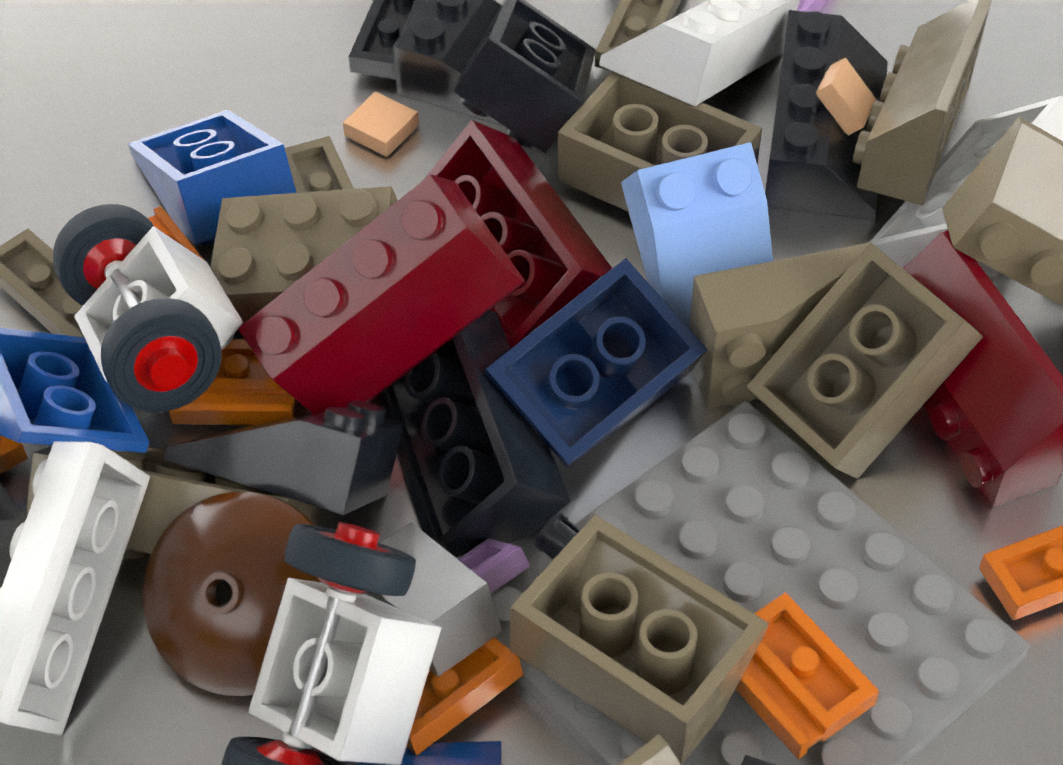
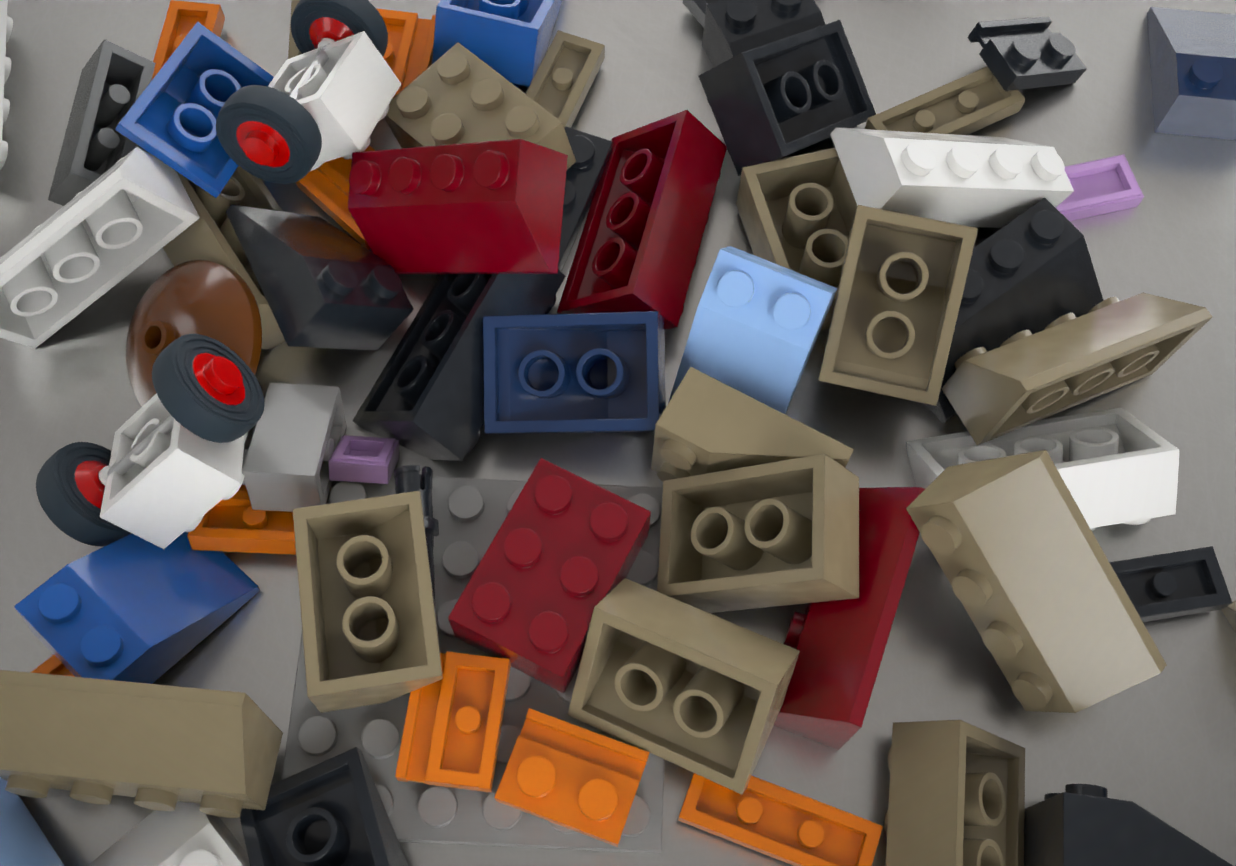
camera: 40 degrees right, 15 degrees up
light nougat tile [343,91,419,157] -> none
light nougat tile [816,57,877,135] -> none
none -> dark red brick [448,458,651,694]
none -> orange plate [494,708,650,847]
none -> dark tan slope [567,578,800,795]
none -> dark tan slope [818,205,978,406]

